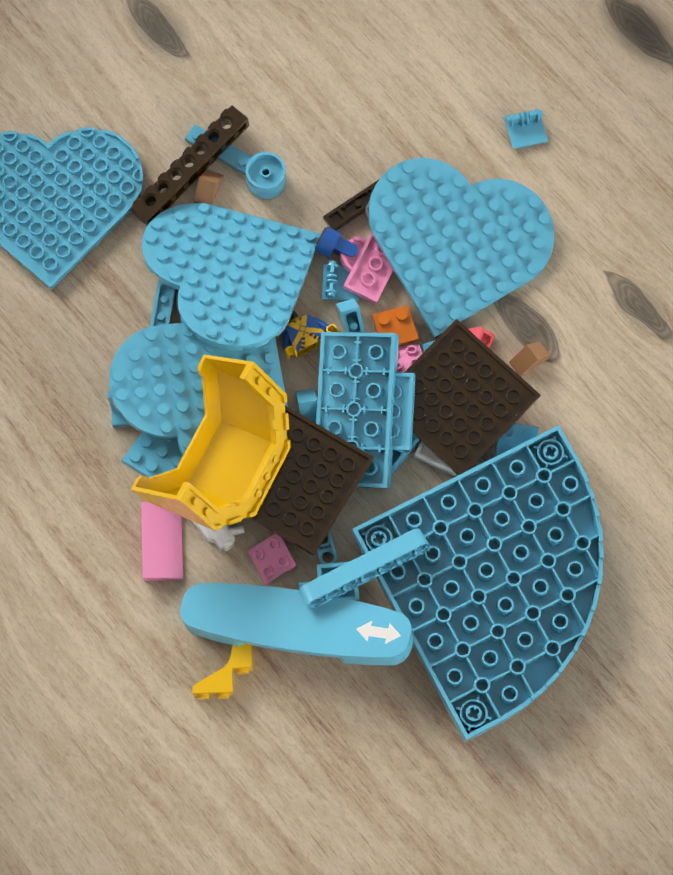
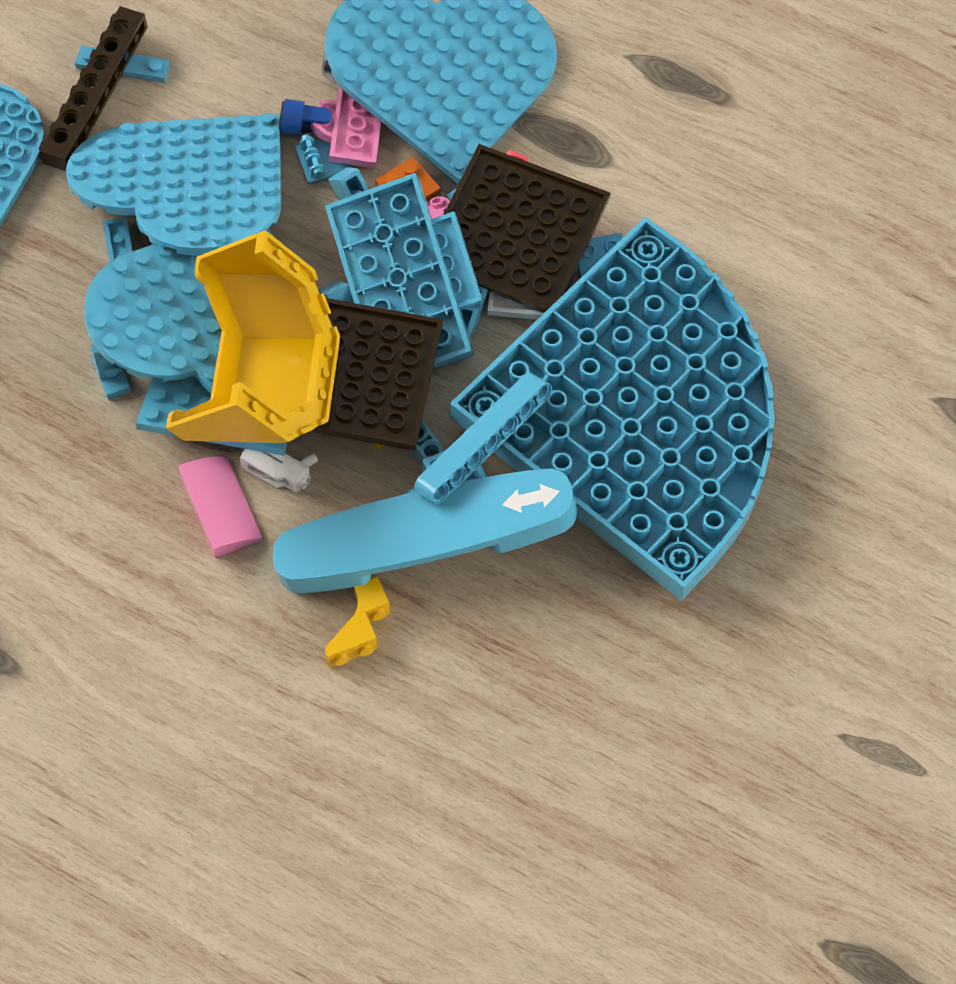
camera: 20 degrees left, 10 degrees down
medium nougat slope [194,170,224,205] -> none
medium azure wheel [245,152,286,199] -> none
bright pink hinge [248,534,297,585] -> none
torso [282,310,339,360] -> none
dark brown plate [323,180,379,231] -> none
medium nougat slope [509,341,551,376] -> none

